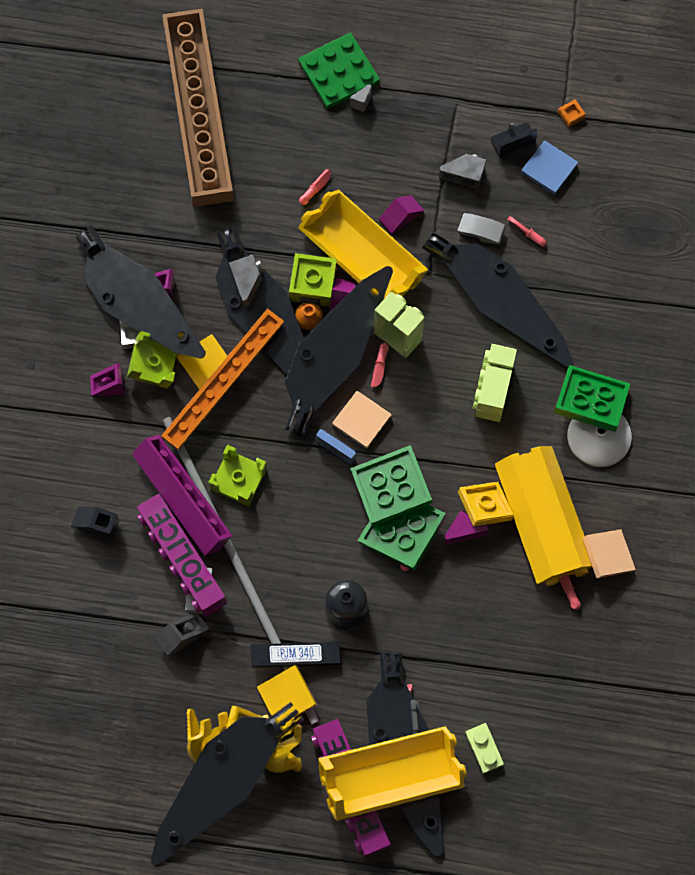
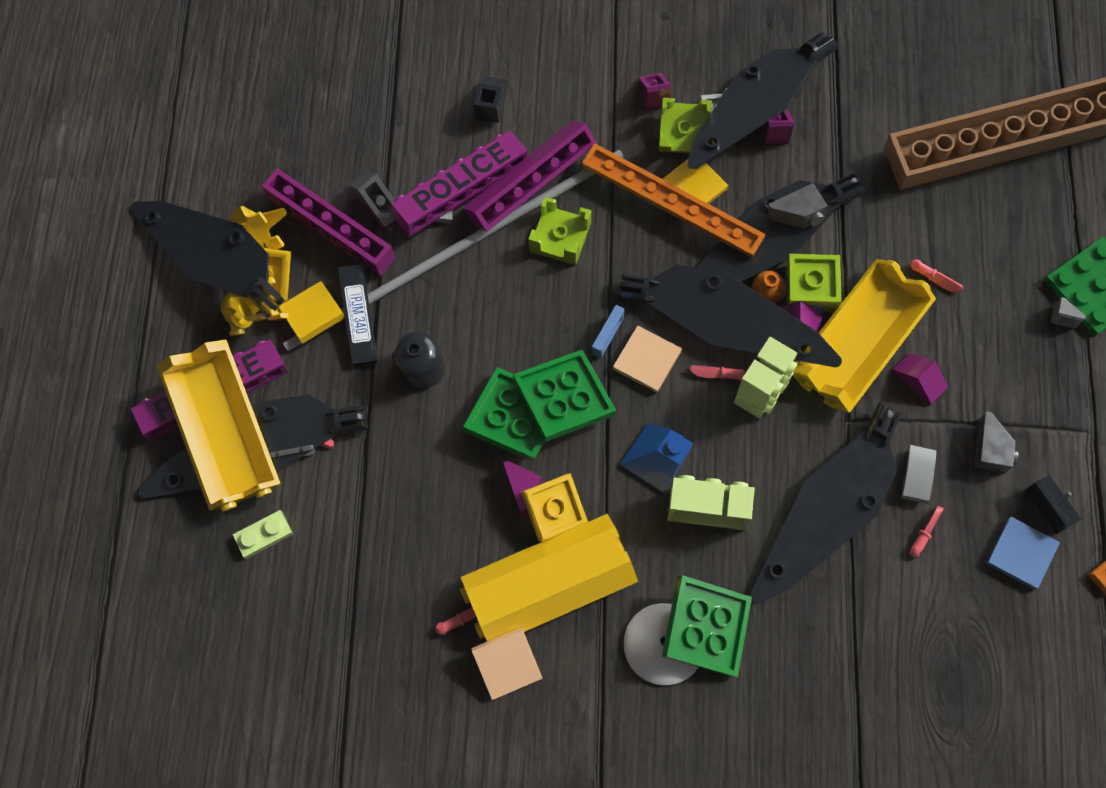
camera: 90 degrees right, 0 degrees up
none -> magenta brick [262,168,396,277]
none -> blue slope [620,423,693,493]

